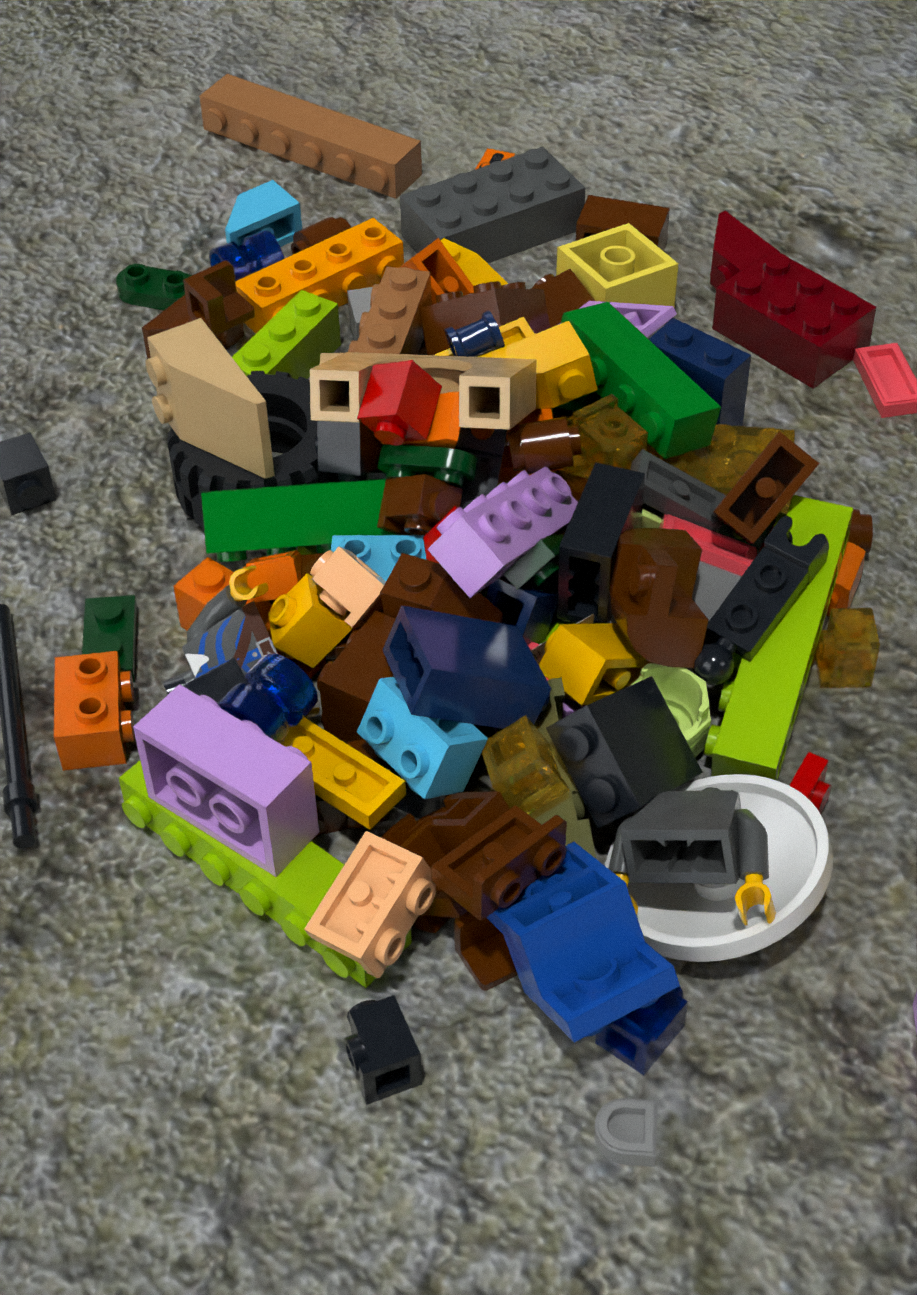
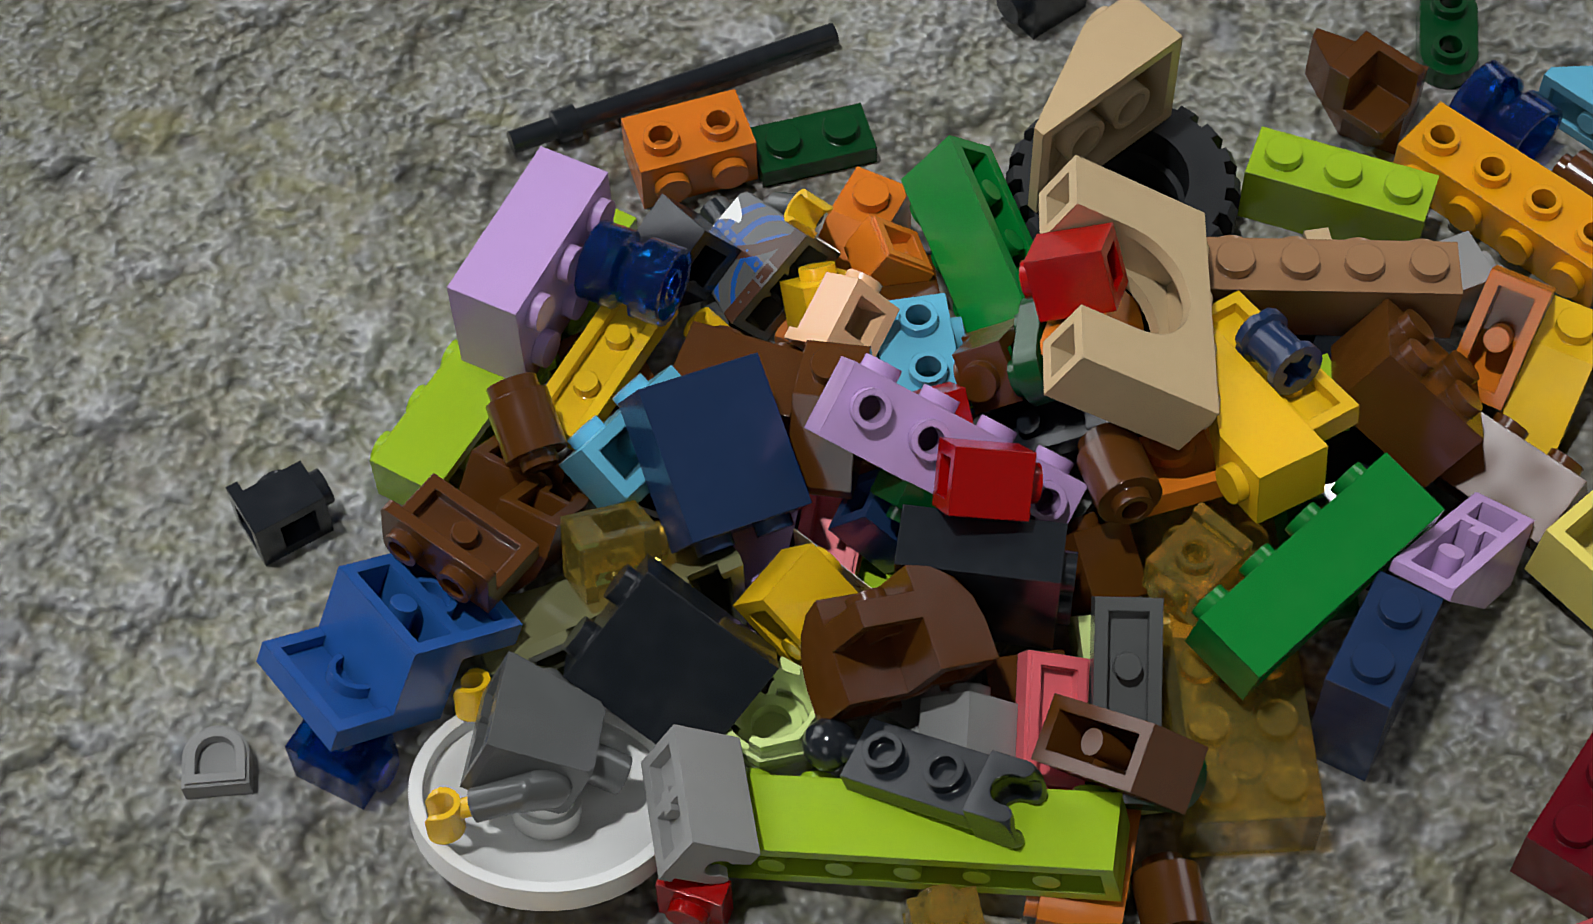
camera: 80 degrees right, 10 degrees up
light nougat bracket [304,831,437,978] -> none
none -> reddish brown brick [485,372,568,475]
none -> light grey hinge [641,724,761,884]
none -> red brick [932,437,1043,522]

